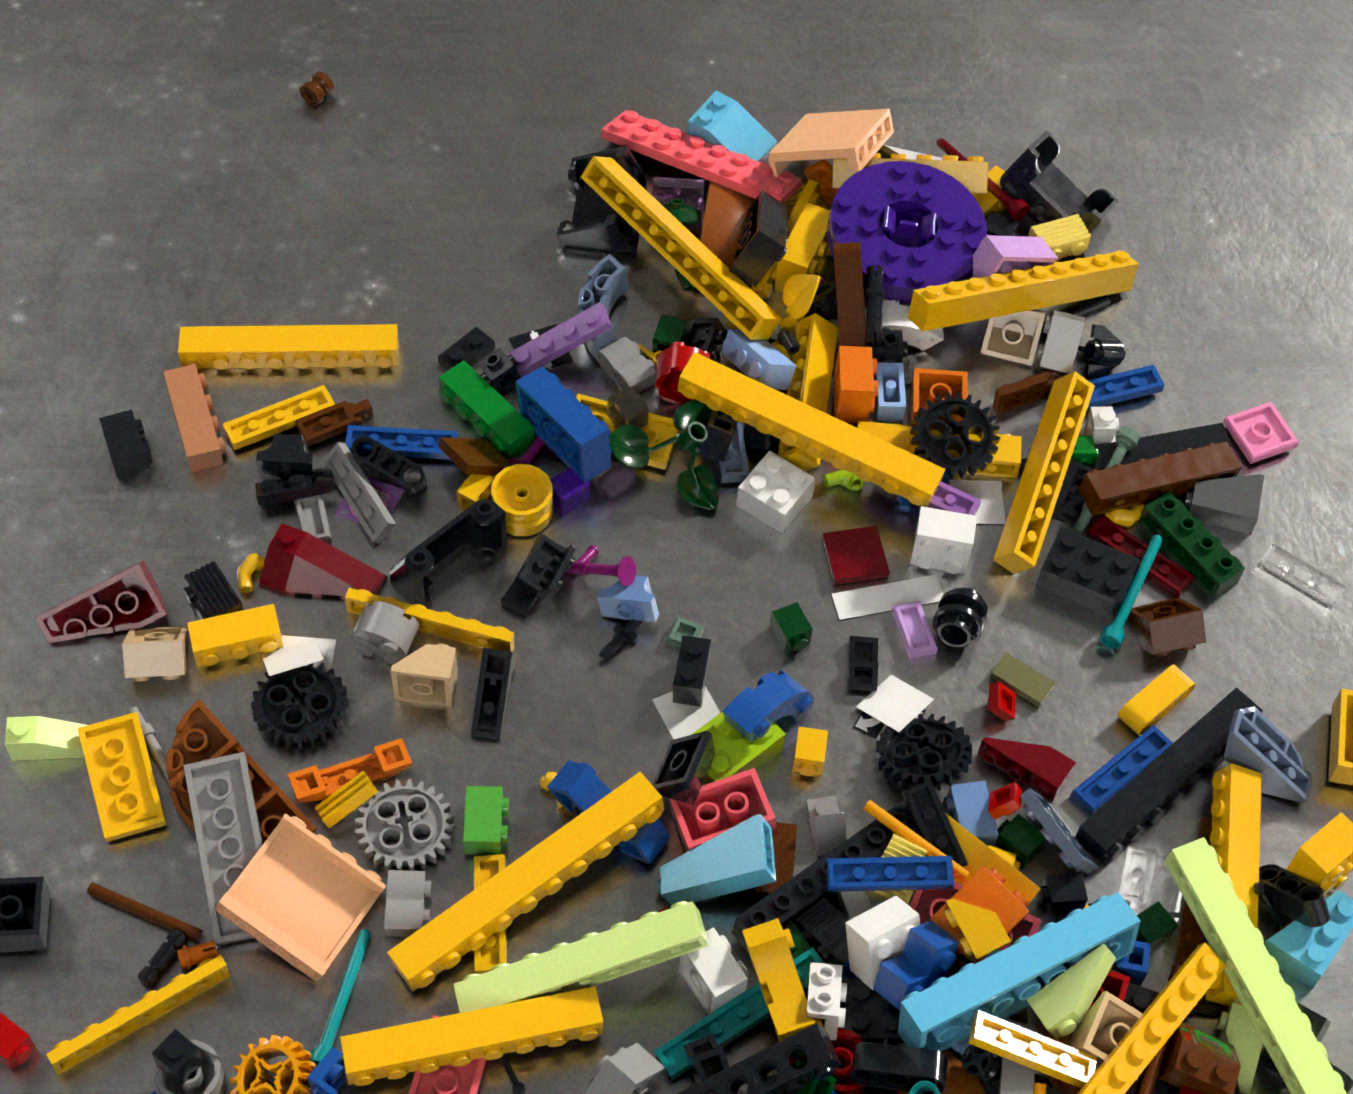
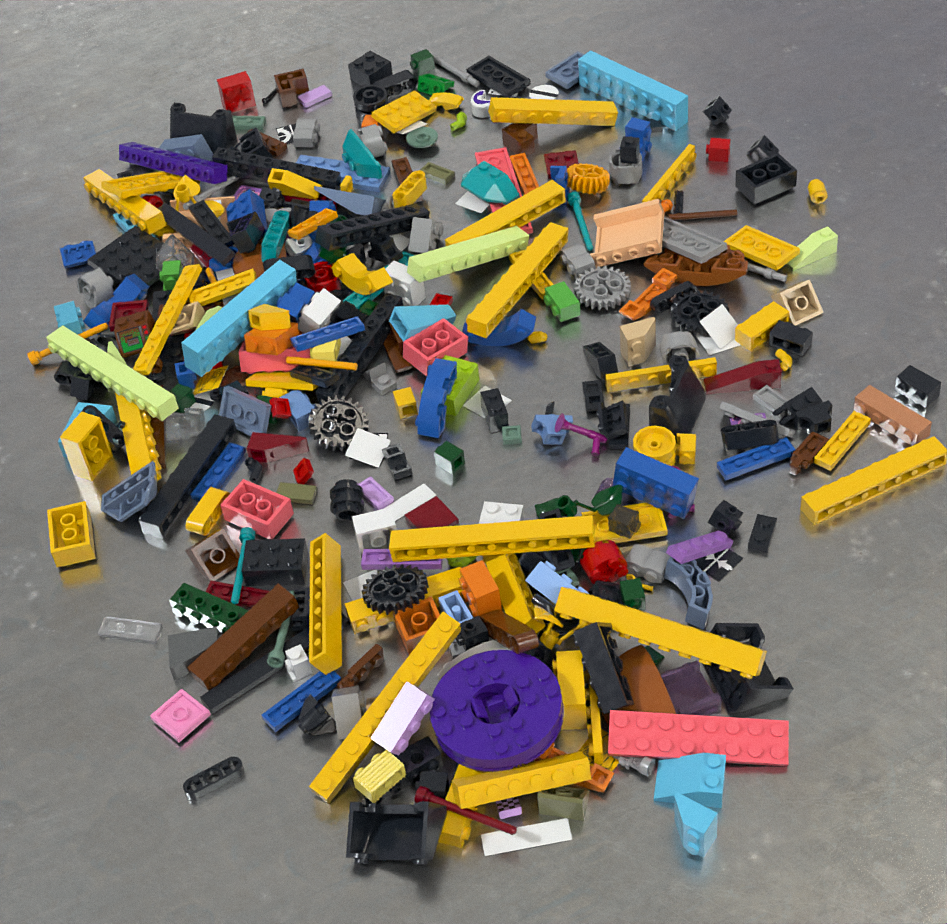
camera: 165 degrees right, 10 degrees down
dark red wedge [35,560,168,643] -> none
yellow tile [314,771,378,828] -> none
green brick [438,360,534,460] -> none
reddish brown tile [438,437,512,475] -> none
black slope [652,730,715,806] -> none
dark green dish [662,199,702,225] -> none
light nougat panel [768,108,894,177] -> none
white bracket [806,962,847,1041] -> none
black pin [864,265,885,347] -> none
green bracket [1071,435,1099,469] -> none
none -> black beam [183,756,244,800]
none -> coral brick [221,479,294,540]
none -> black arm [245,457,263,483]
none -> black slope [582,380,605,412]
none -> black beam [650,281,697,314]
none -> medium azure slope [674,792,718,858]

